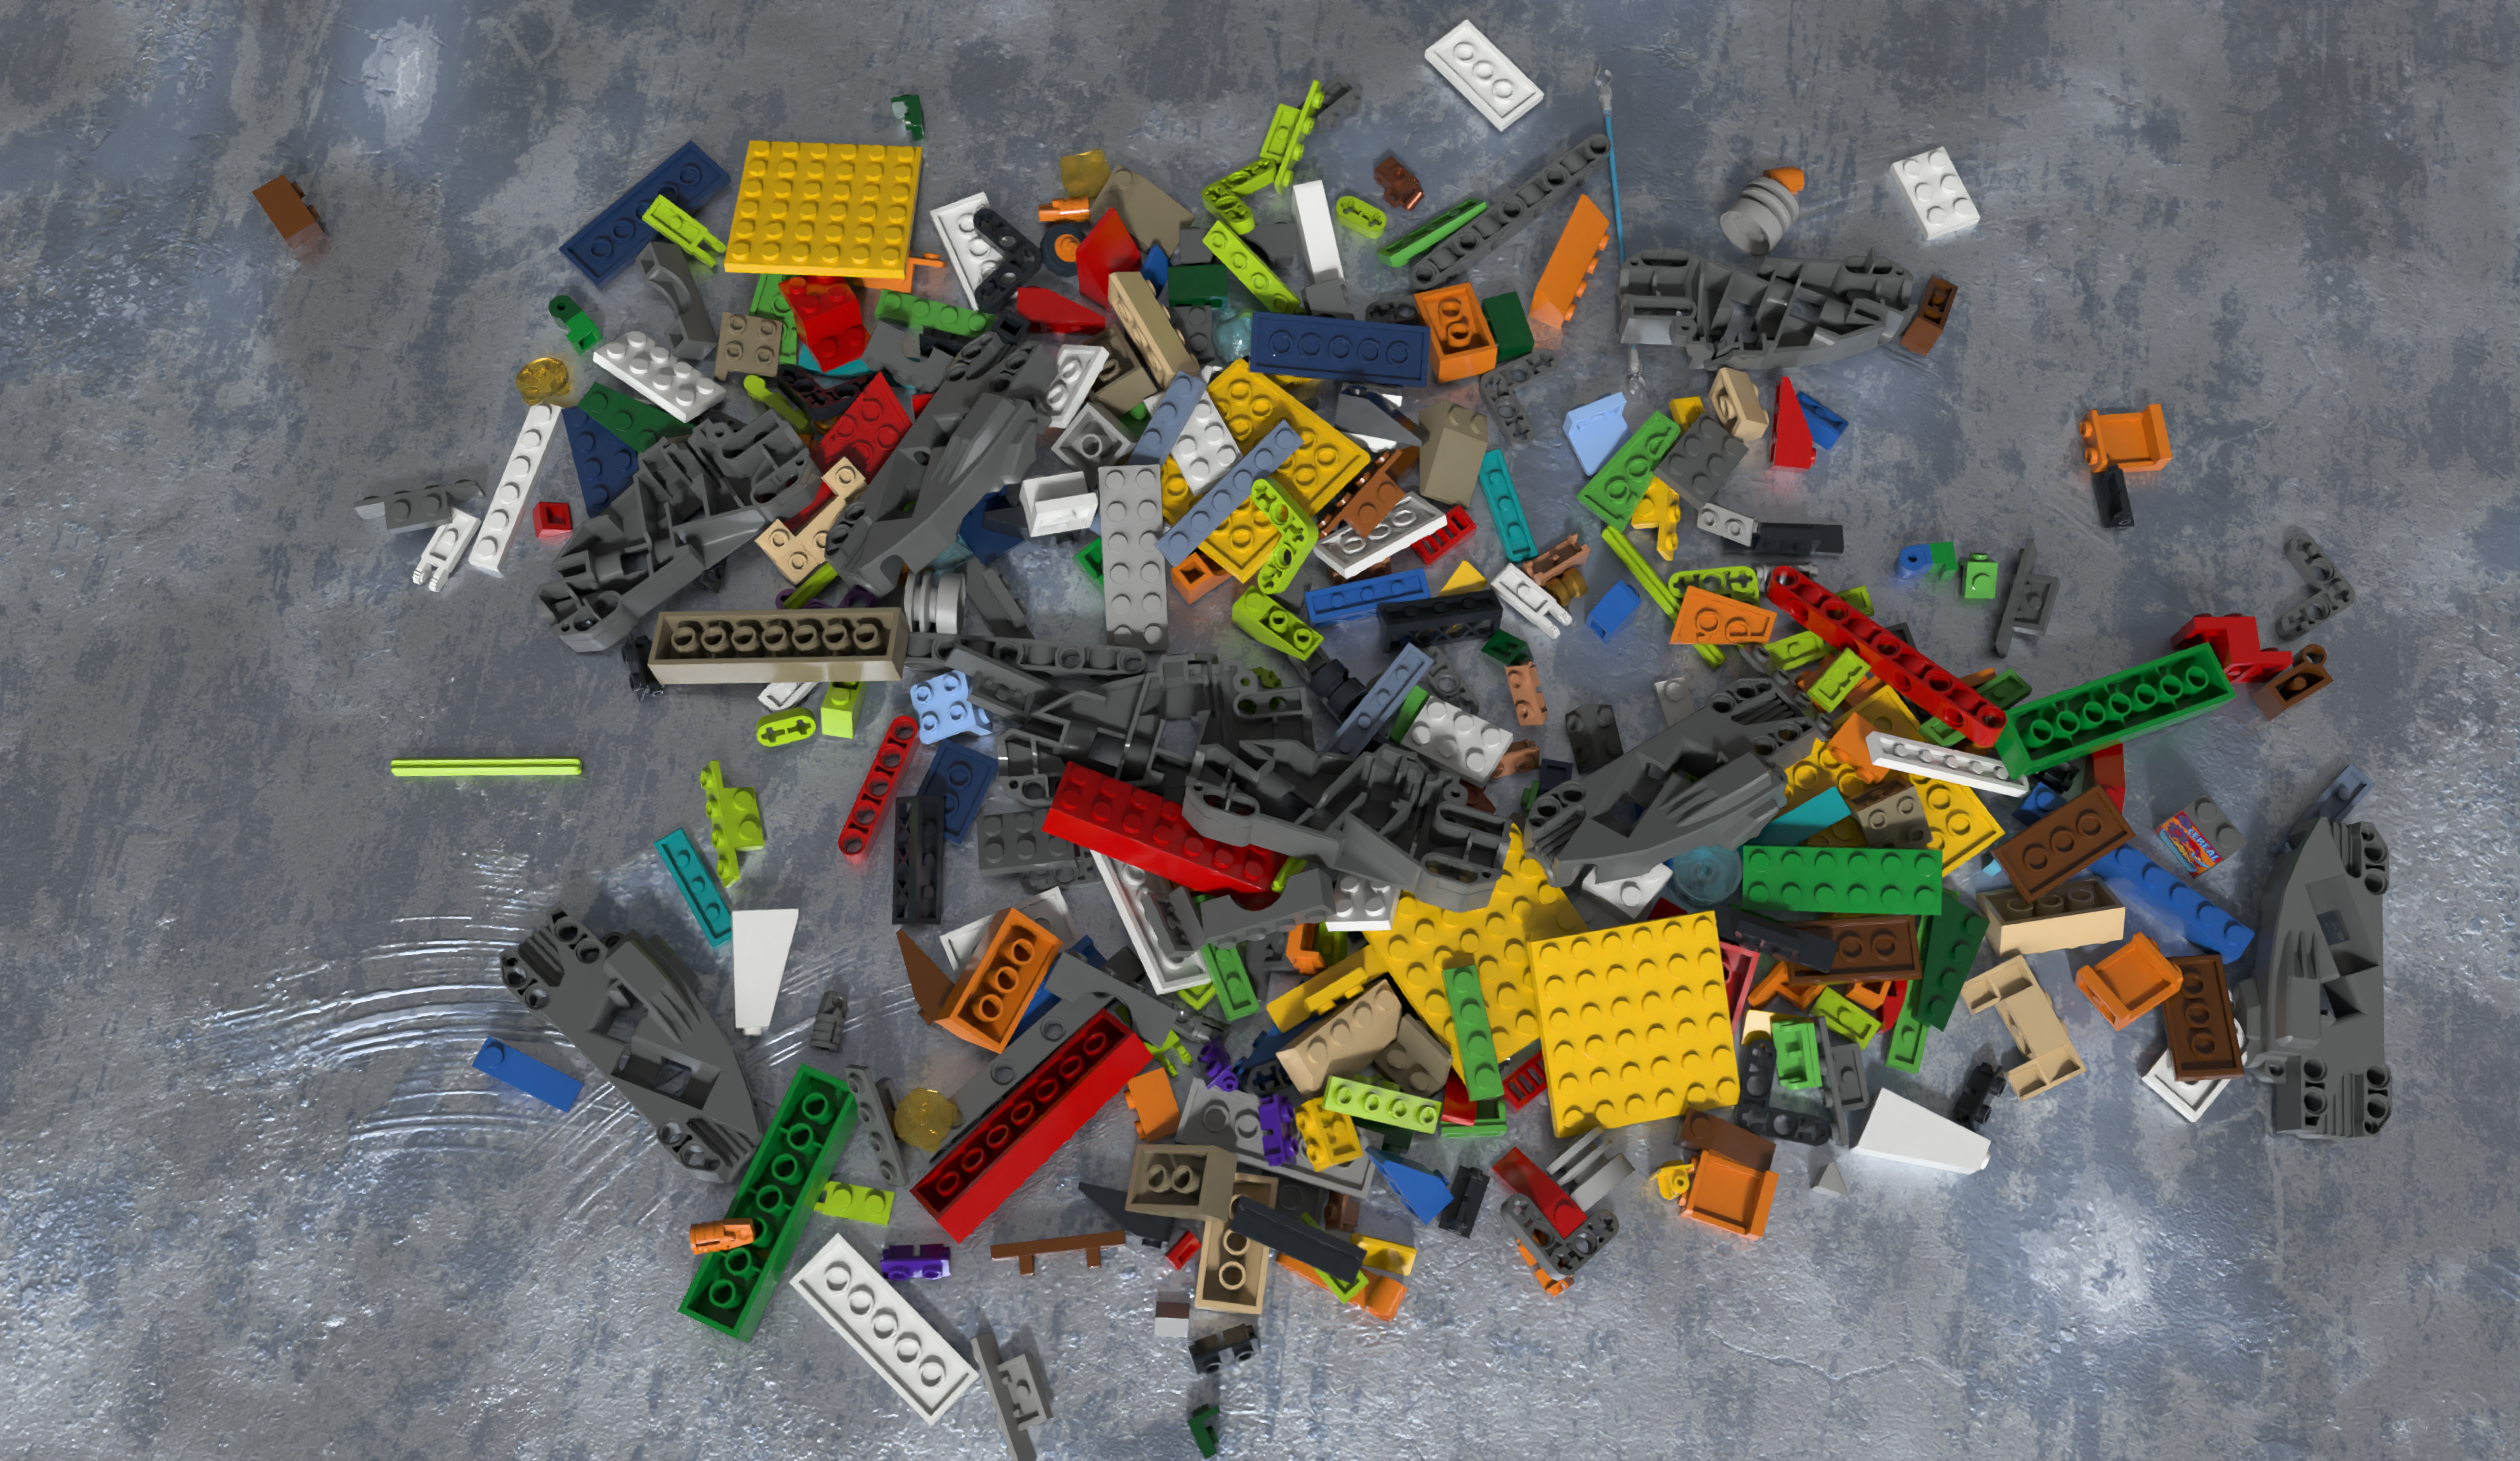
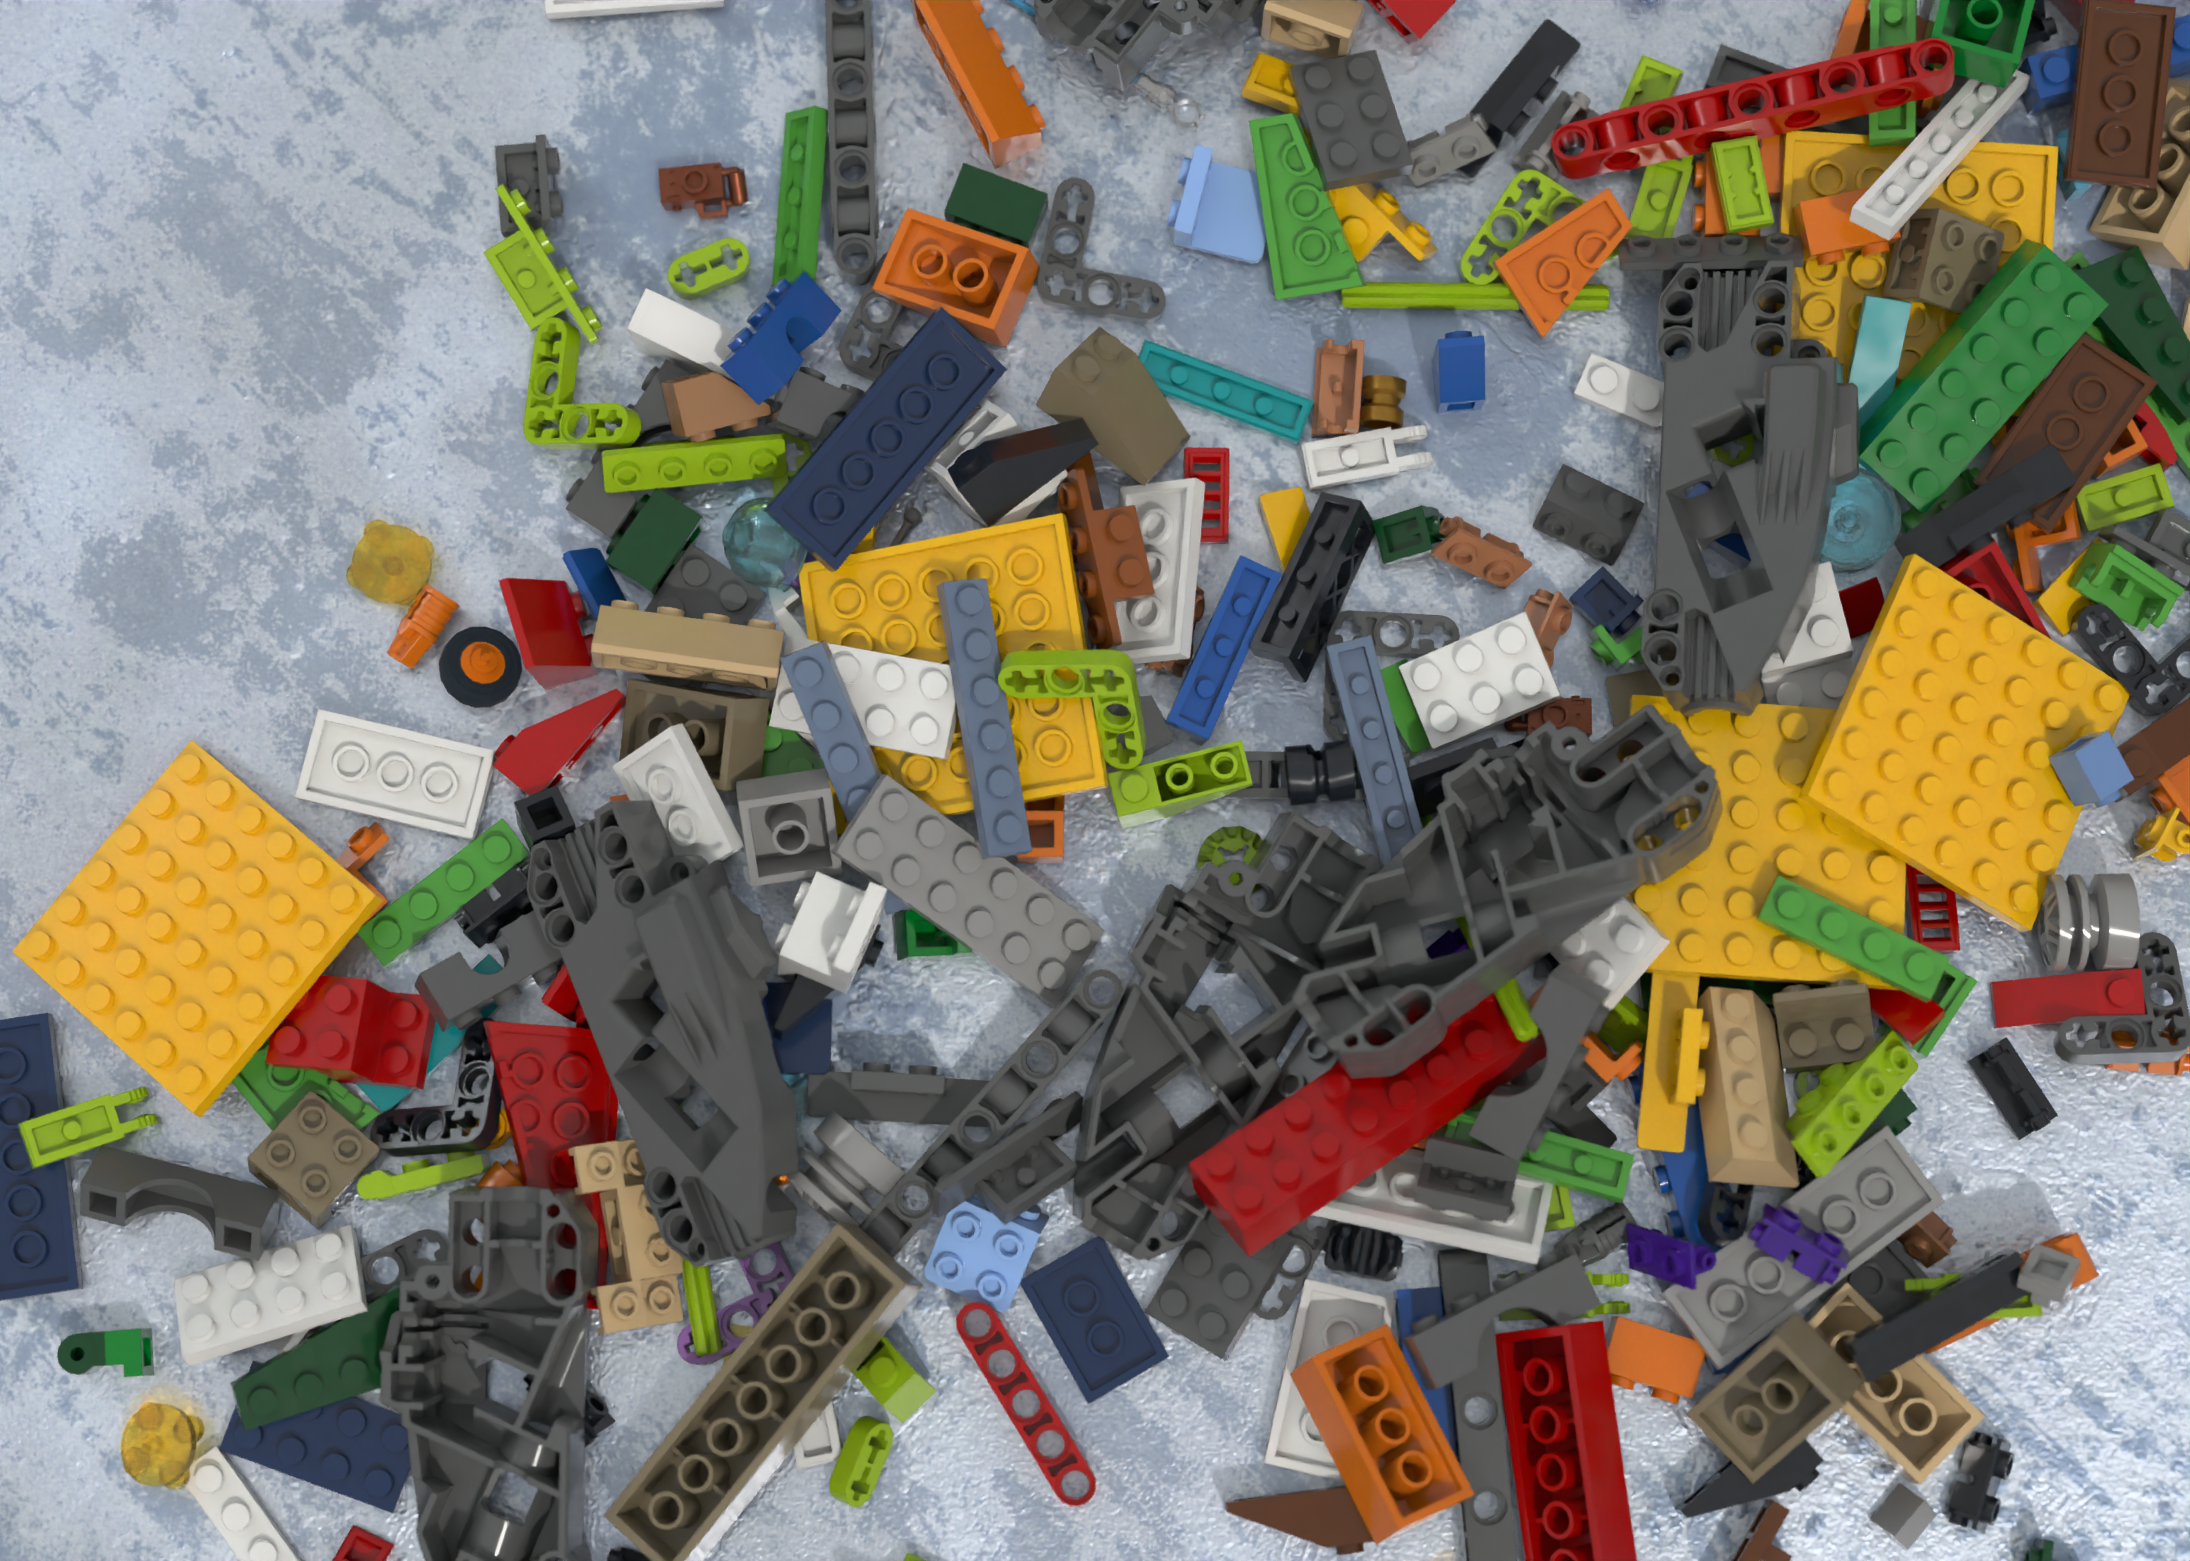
camera: 45 degrees left, 10 degrees up
dark green bracket [891,94,925,141] -> none
black fence [892,795,944,925] -> none
black beam [973,208,1043,313] -> none
dark tan slope [1089,164,1195,260] -> none
red slope [1163,1230,1202,1271] -> none
yellow bracket [1294,1096,1364,1172] -> none
yellow slope [1349,1232,1417,1276] -> none
blue slope [1364,1146,1454,1226] -> none
none -> medium nougat slope [660,371,771,442]
none -> blue arch [720,271,842,405]
none -> black gear [1324,1223,1404,1282]
none -> light grey tile [2017,1243,2081,1309]
none -> medium blue brick [2048,730,2134,808]

